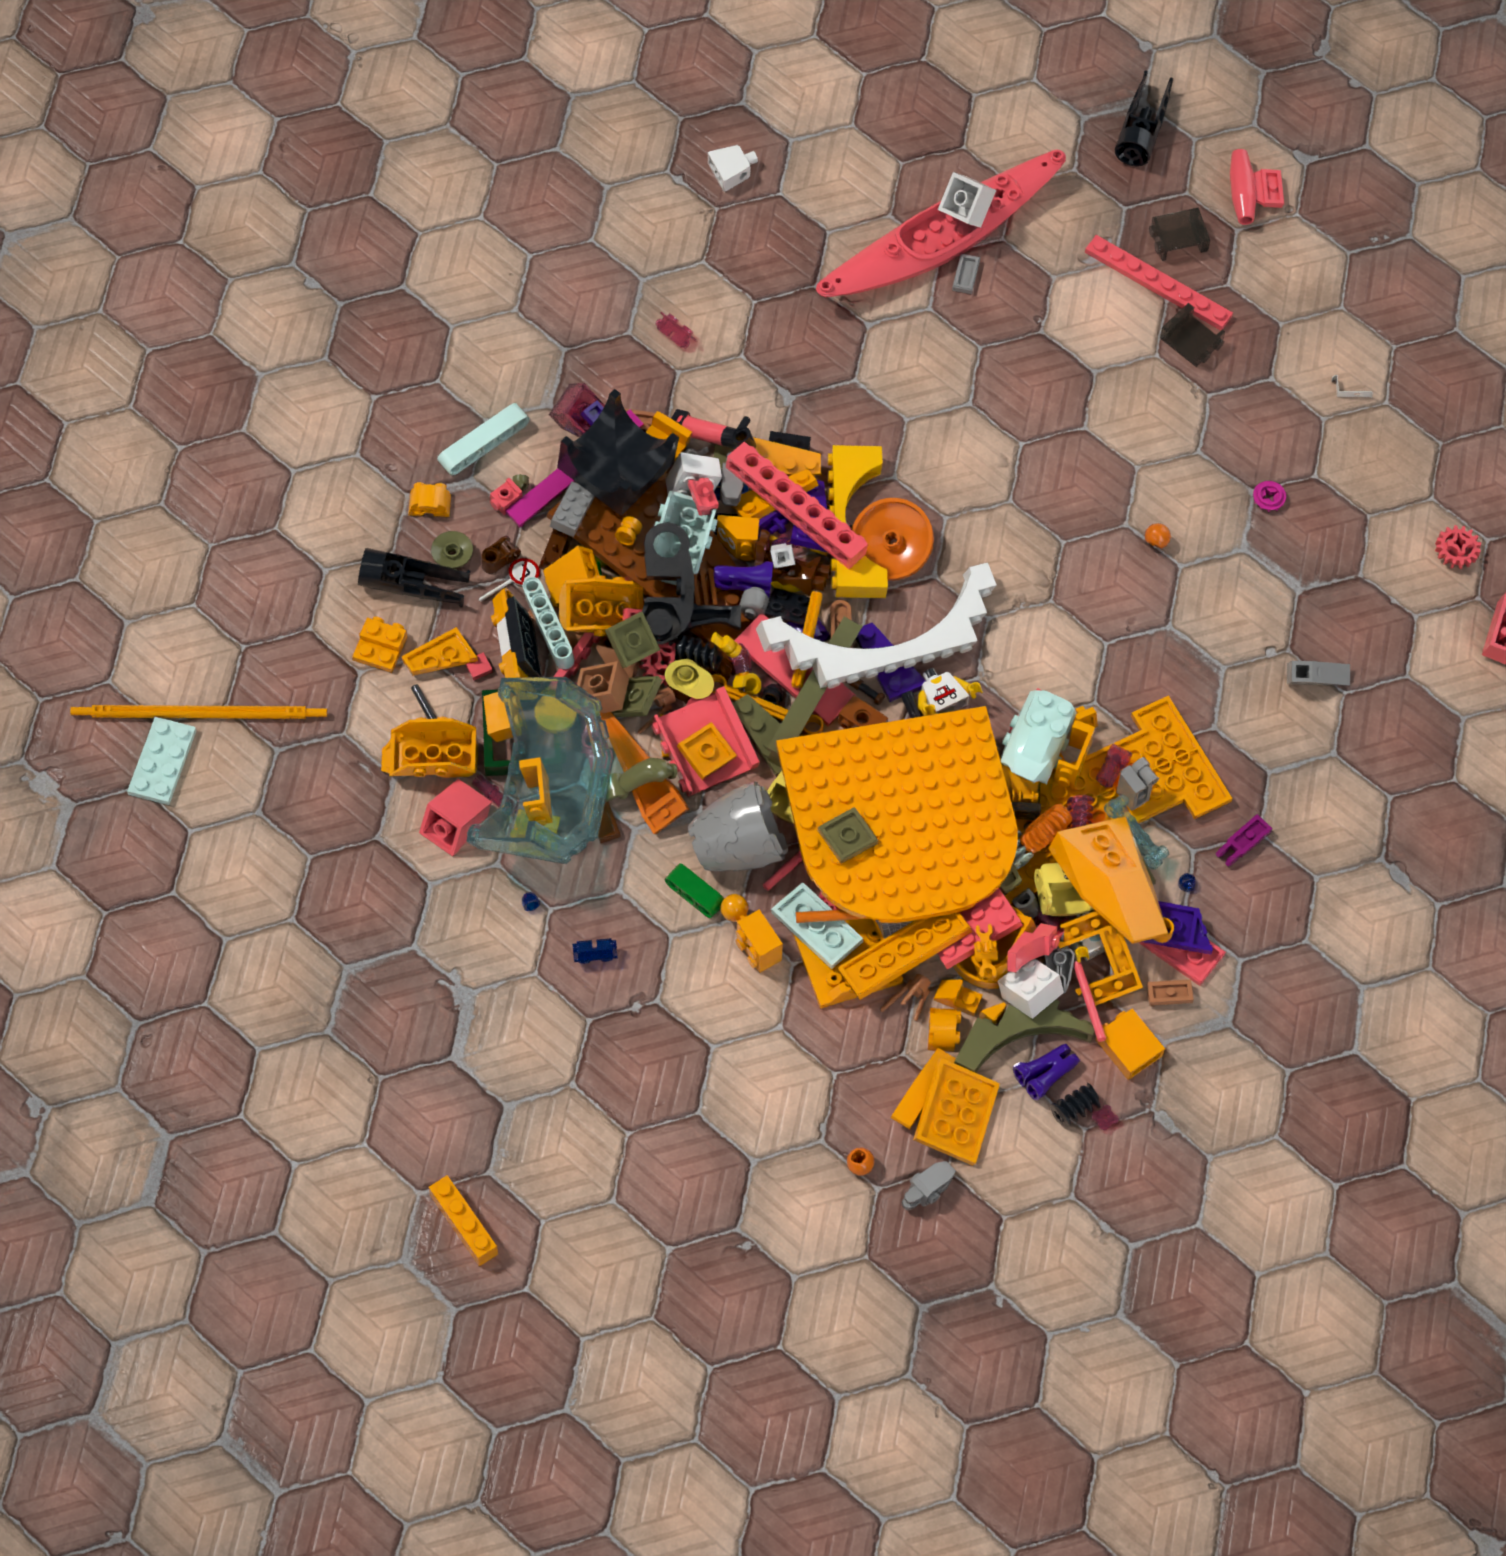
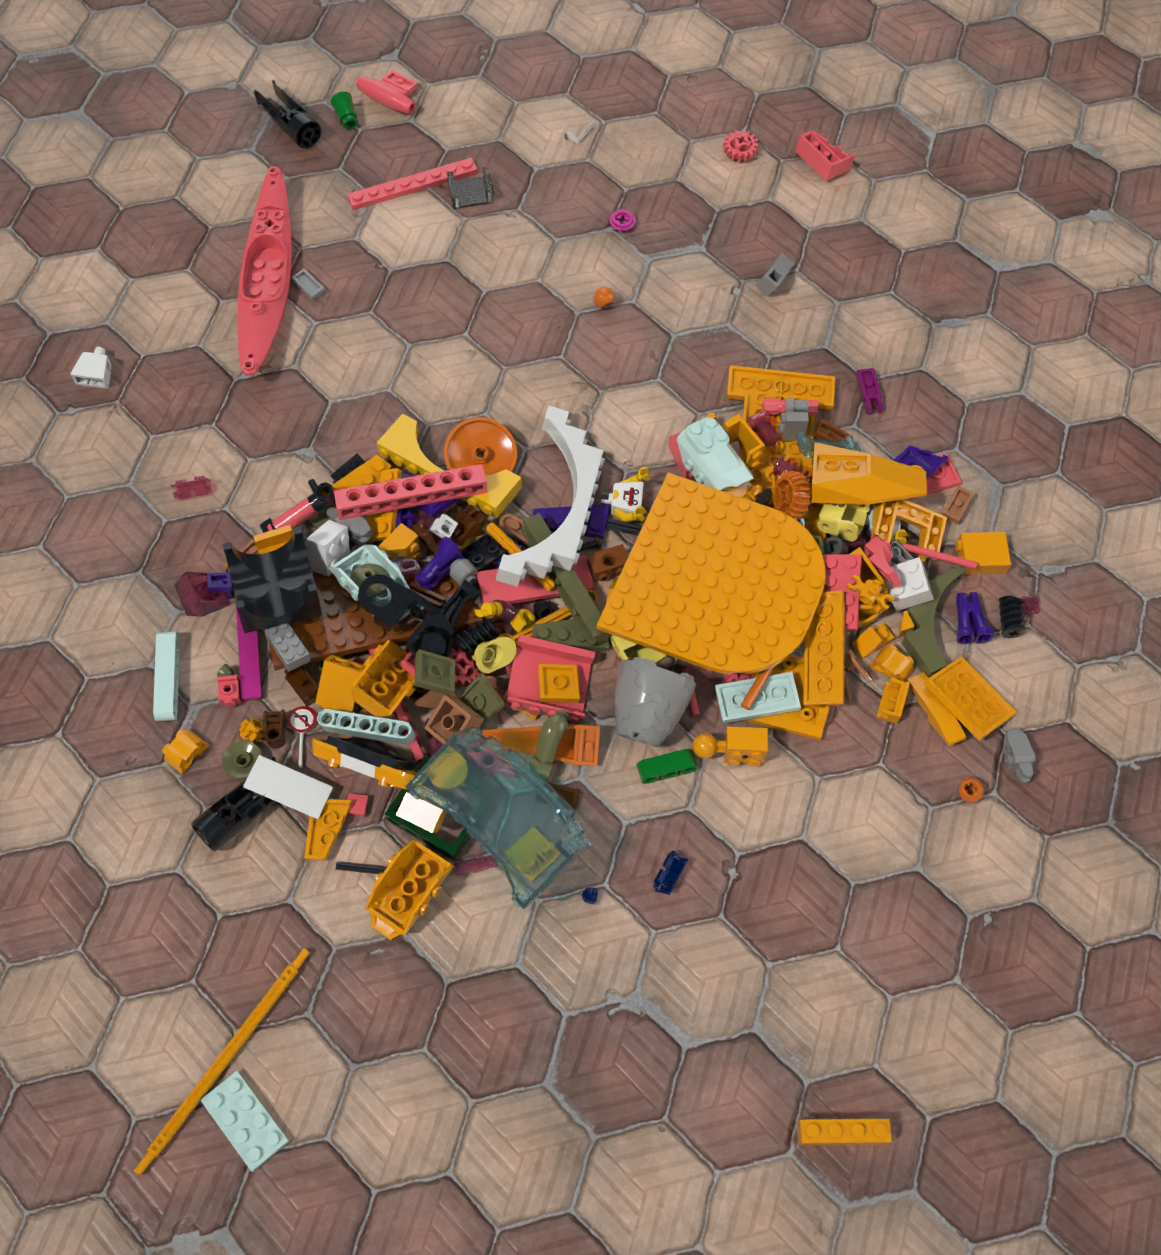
camera: 55 degrees left, 0 degrees up
light orange plate [352,616,407,673] -> none
coral slope [419,779,492,856] -> none
light orange panel [519,757,553,826] -> none
light orange wheel [615,516,642,546] -> none
coral hips [688,478,719,516] -> none
olive tile [817,807,878,864] -> none
white brick [938,172,996,228] -> none
clear smoke panel [1149,207,1210,261] -> none
clear blue hinge [1178,873,1196,892] -> none
none -> light orange gear [239,718,264,742]
none -> white sticker [243,755,333,819]
none -> green plant [330,91,358,130]
none -> olive dish [350,564,388,597]
none -> clear pink slope [395,557,421,578]
none -> coral axle [762,398,818,416]
none -> dark orange tile [812,418,850,449]
none -> light orange hinge [876,678,910,724]

